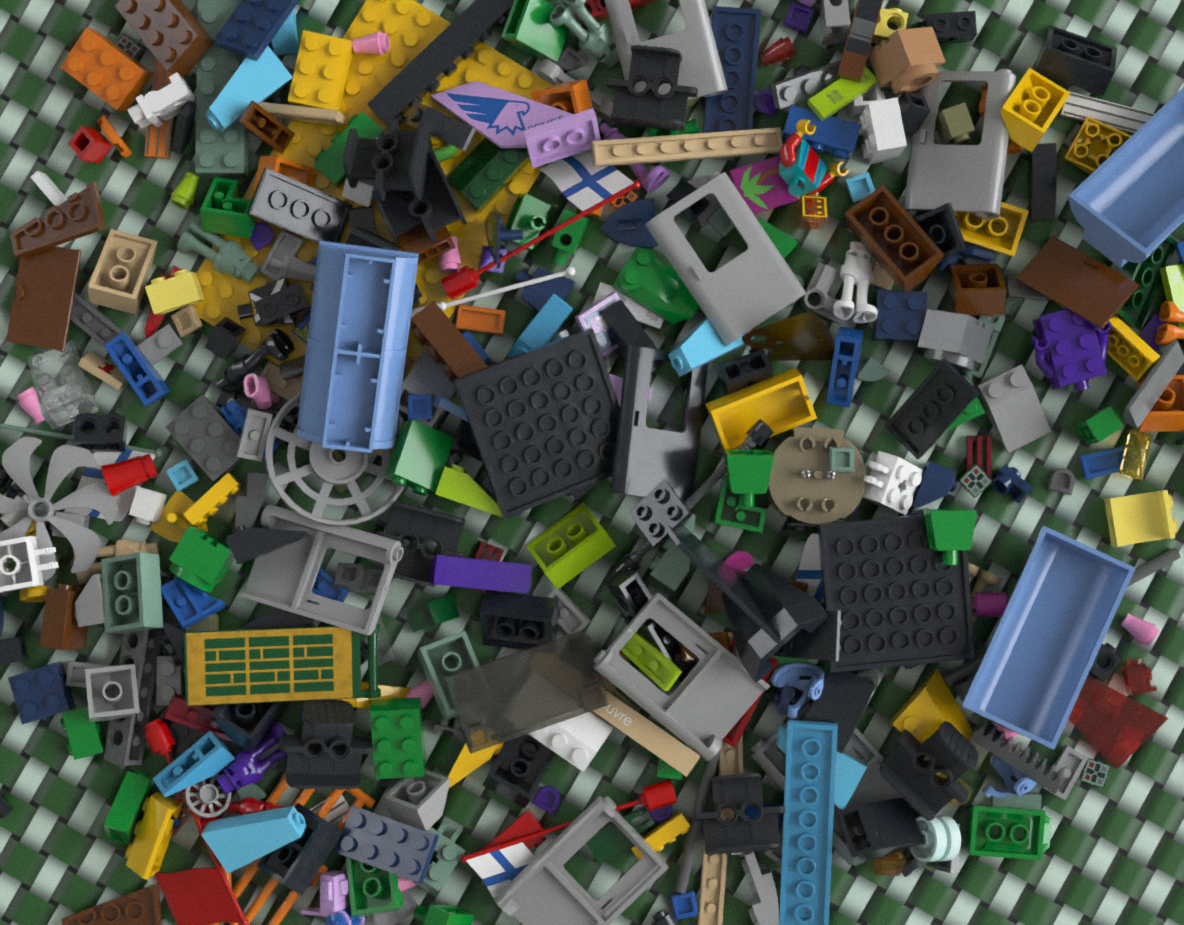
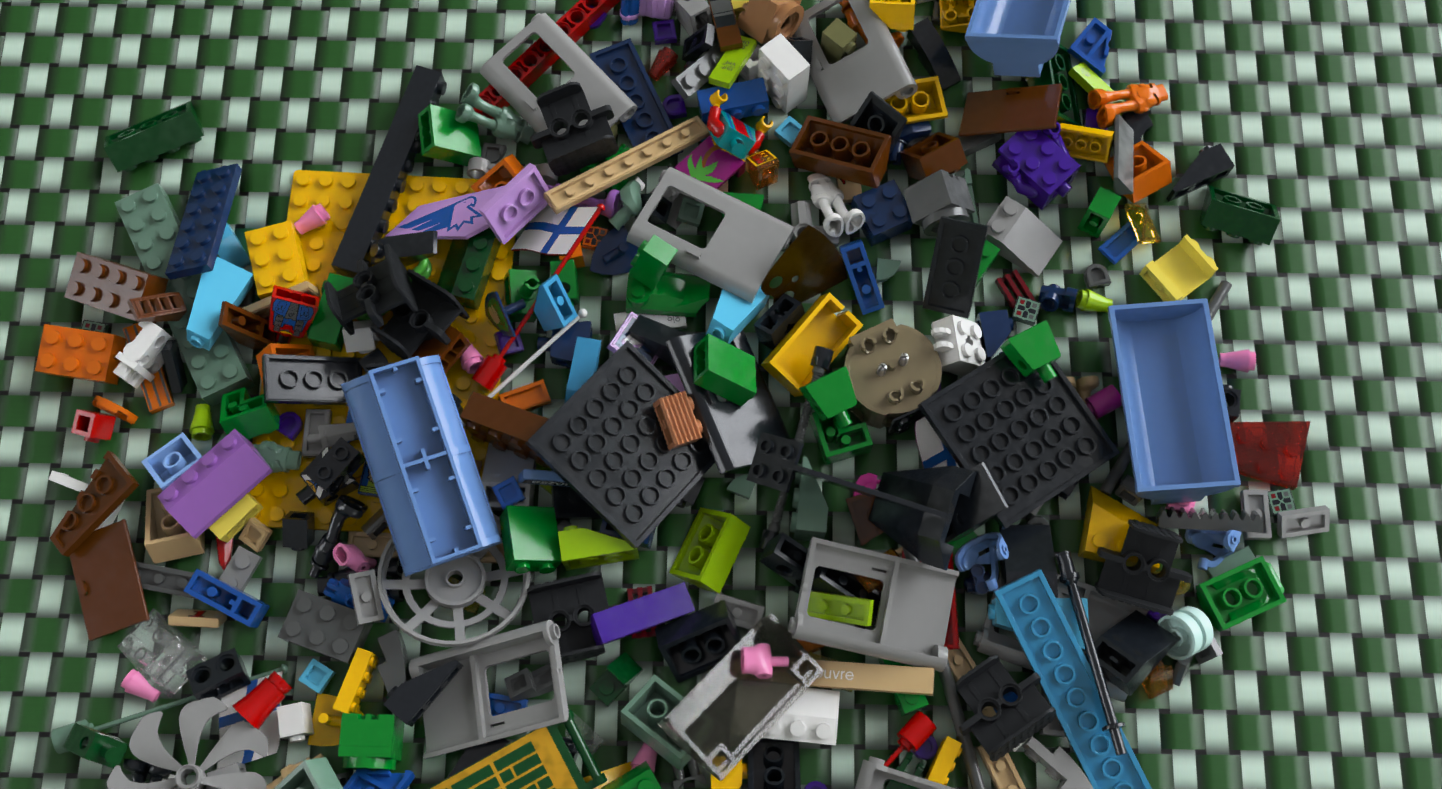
camera: 30 degrees left, 15 degrees down
sand green tile [828,447,854,473] -> none
clear red brick [1120,658,1157,696] -> none
none -> reddish brown slope [127,292,187,322]
none -> light blue brick [141,432,202,490]
none -> medium lavender slope [157,429,273,539]
none -> torso [269,285,320,344]
none -> dark azure slope [534,274,578,331]
none -> sand green arm [608,176,645,231]
none -> green brick [629,234,678,290]
none -> nougat brick [653,391,703,450]
none -> black plate [682,23,715,62]
none -> green brick [694,333,757,406]
none -> sand green tile [726,474,755,499]
none -> bright pink piece [741,643,789,679]
none -> black bar [1055,551,1127,756]
none -> lime cone [1075,289,1113,313]
none -> light grey plate [1277,505,1330,538]

